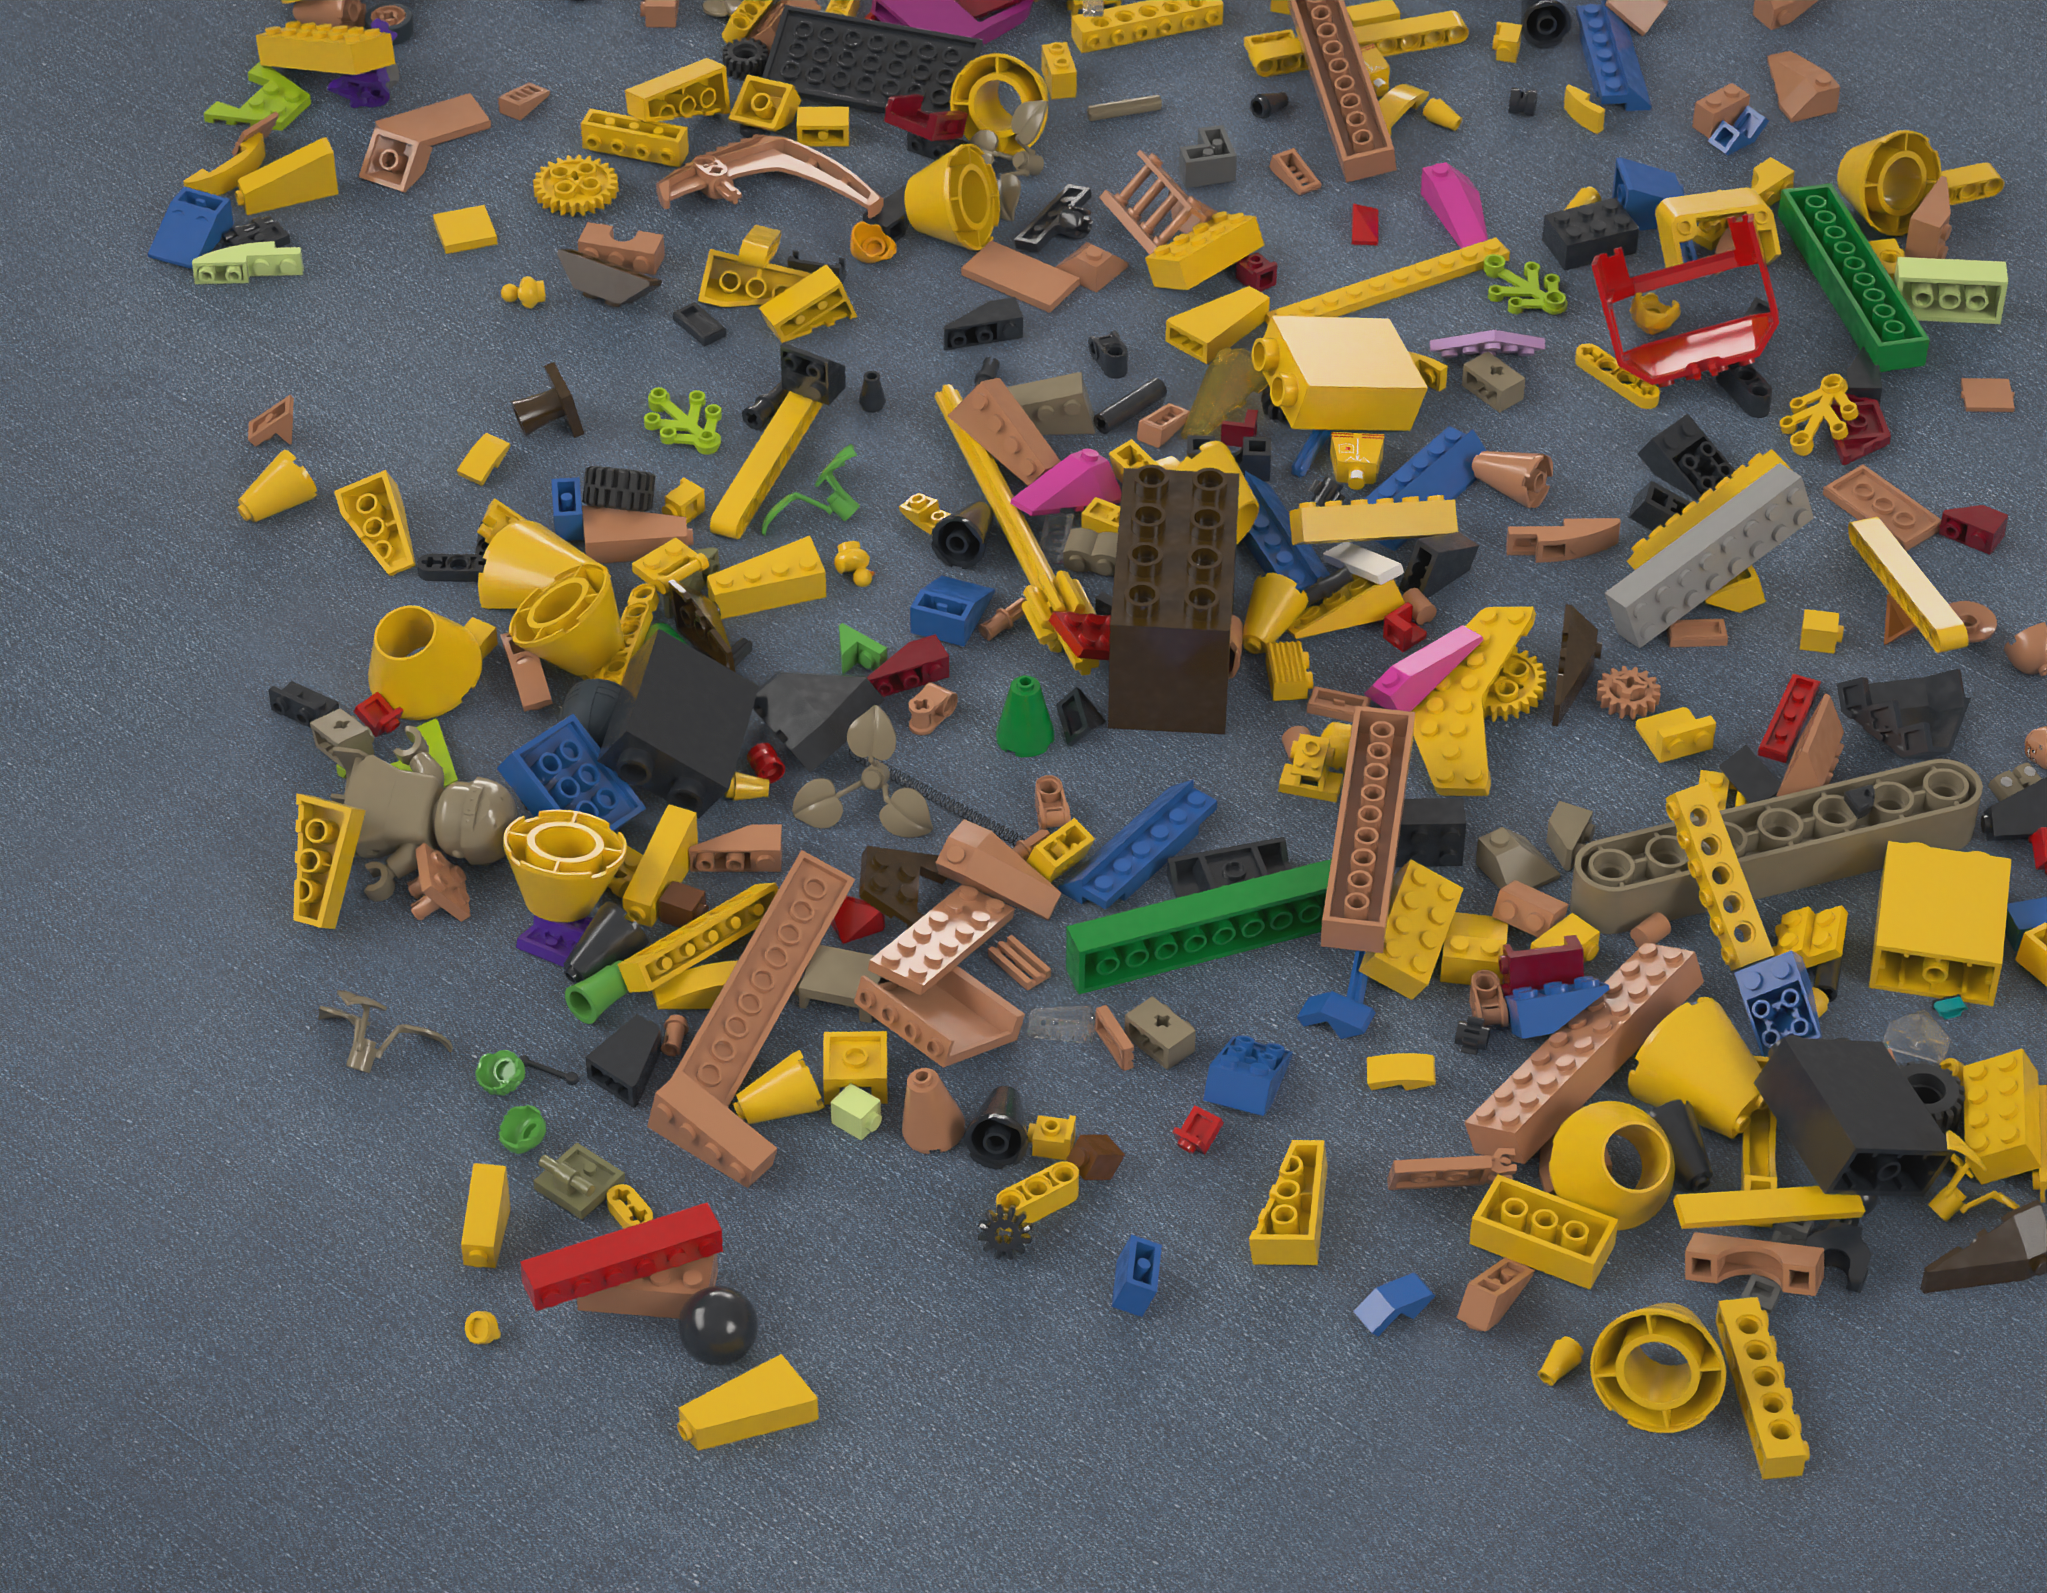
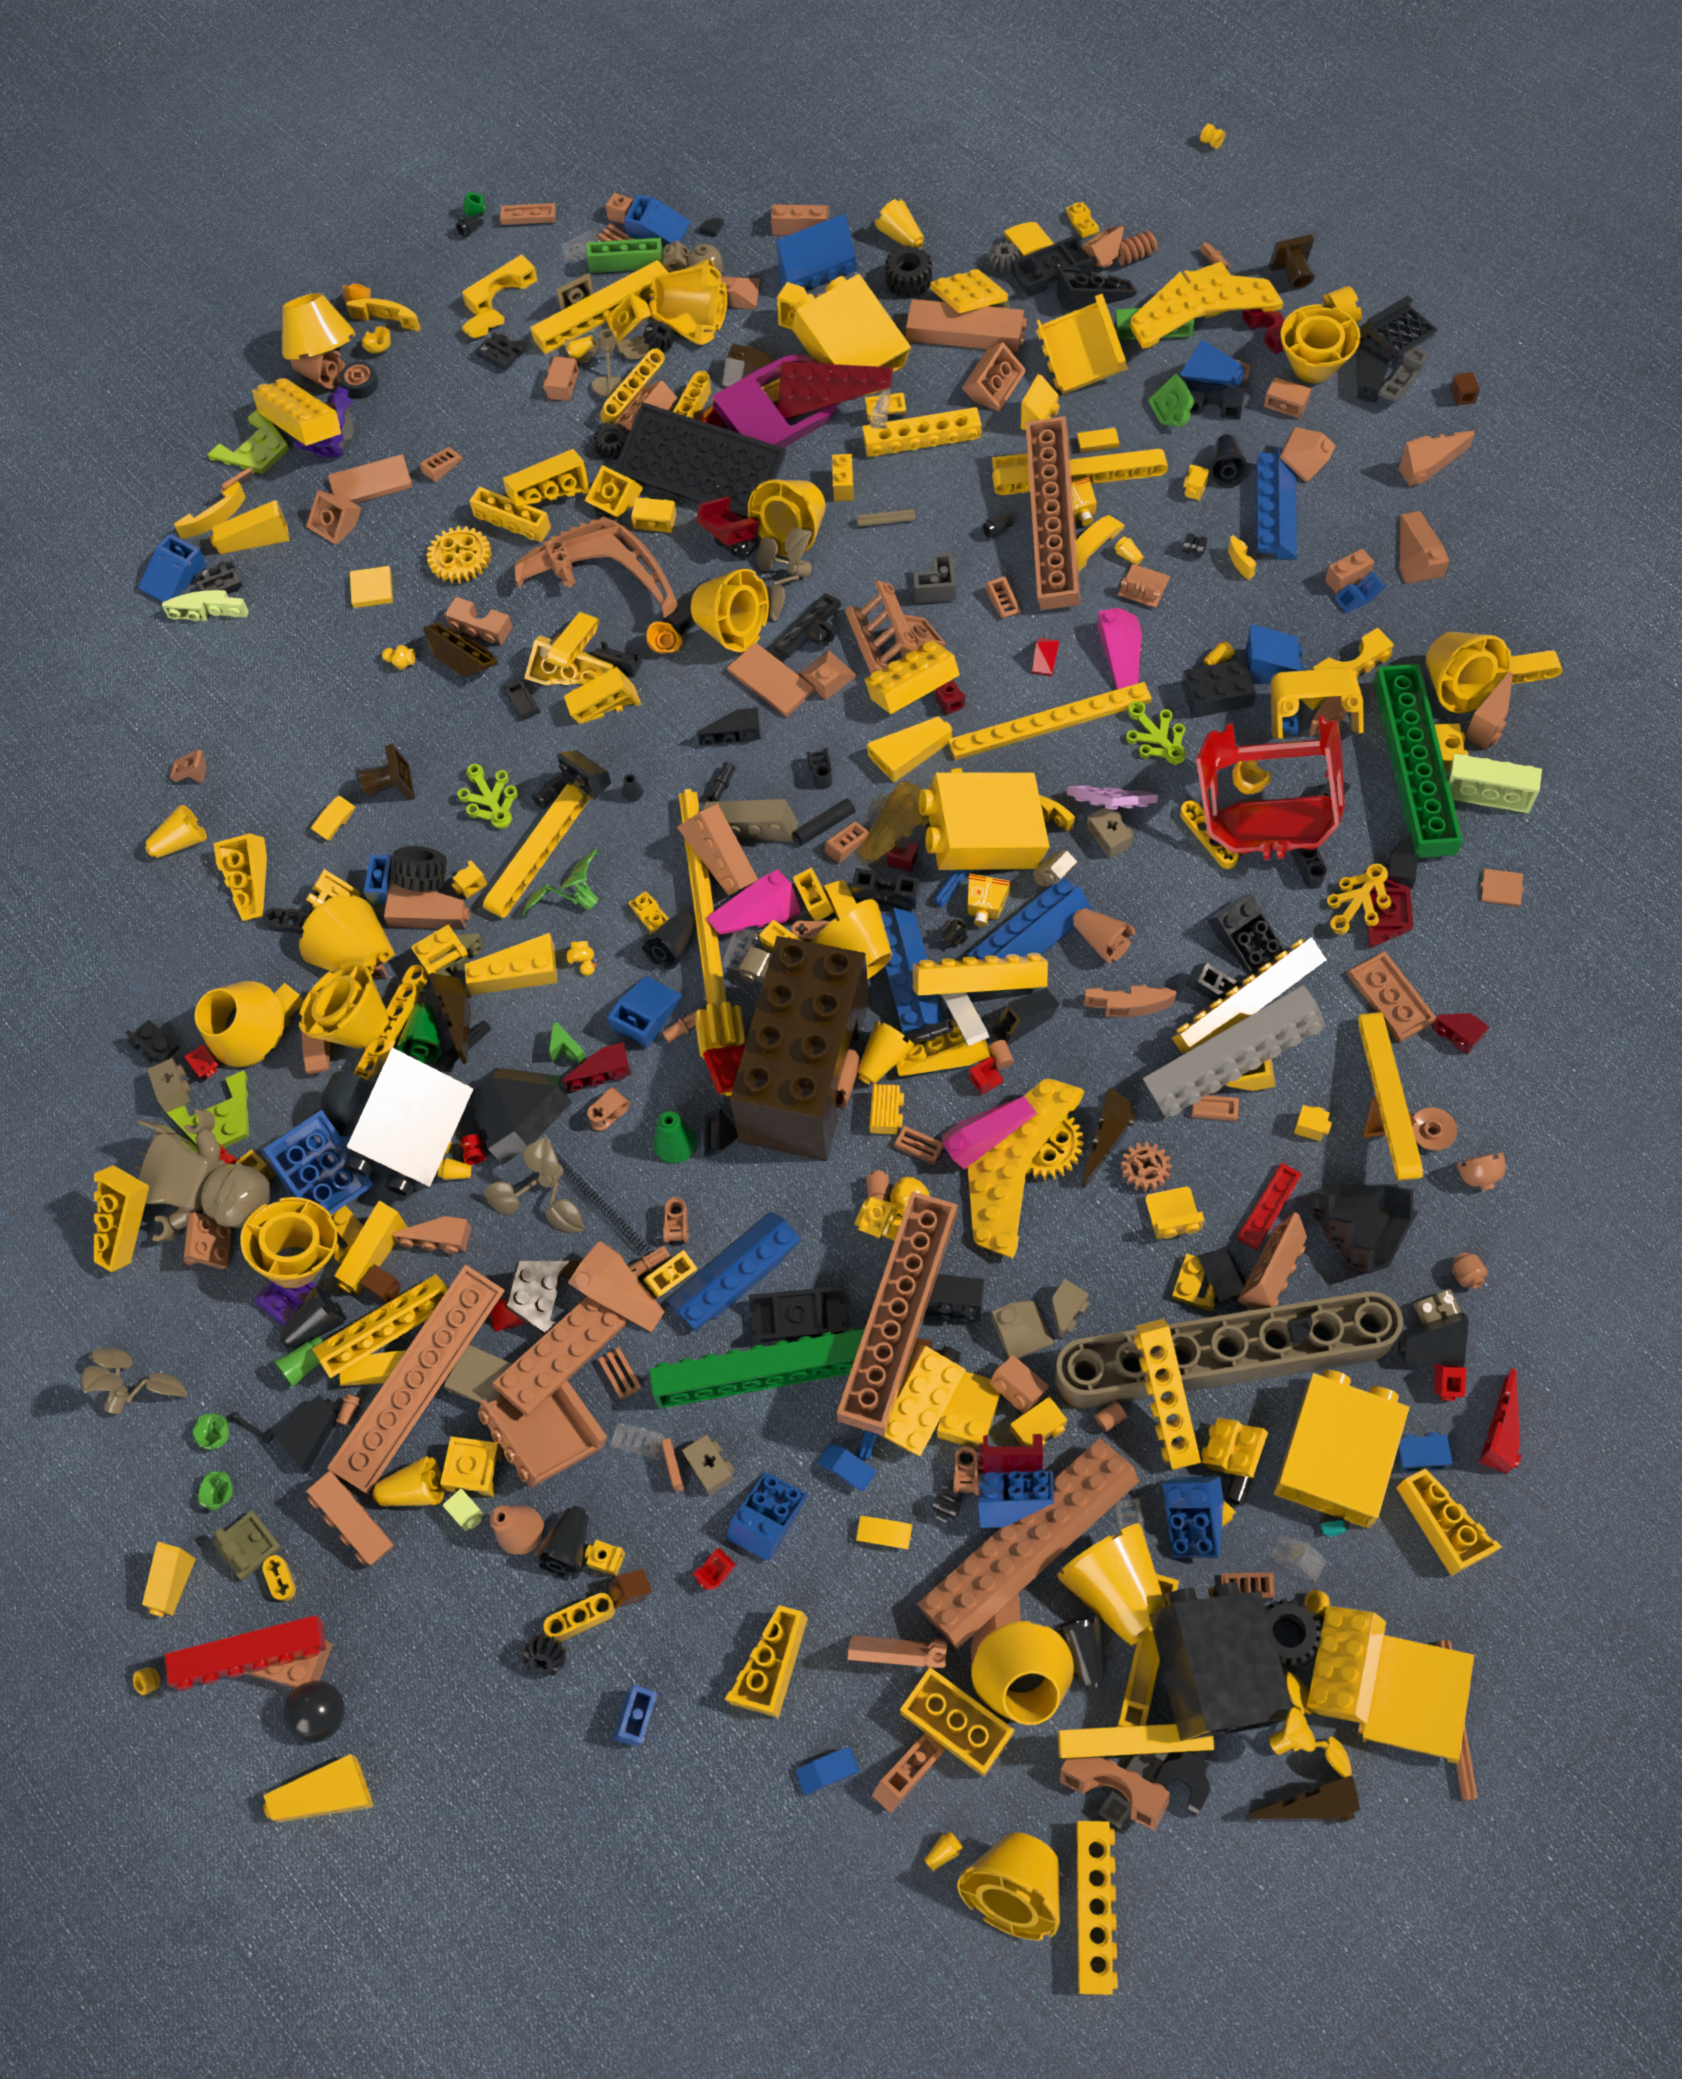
camera: 15 degrees right, 20 degrees up
none -> dark tan brick [1033,850,1077,887]
none -> nougat hinge [1118,564,1171,608]

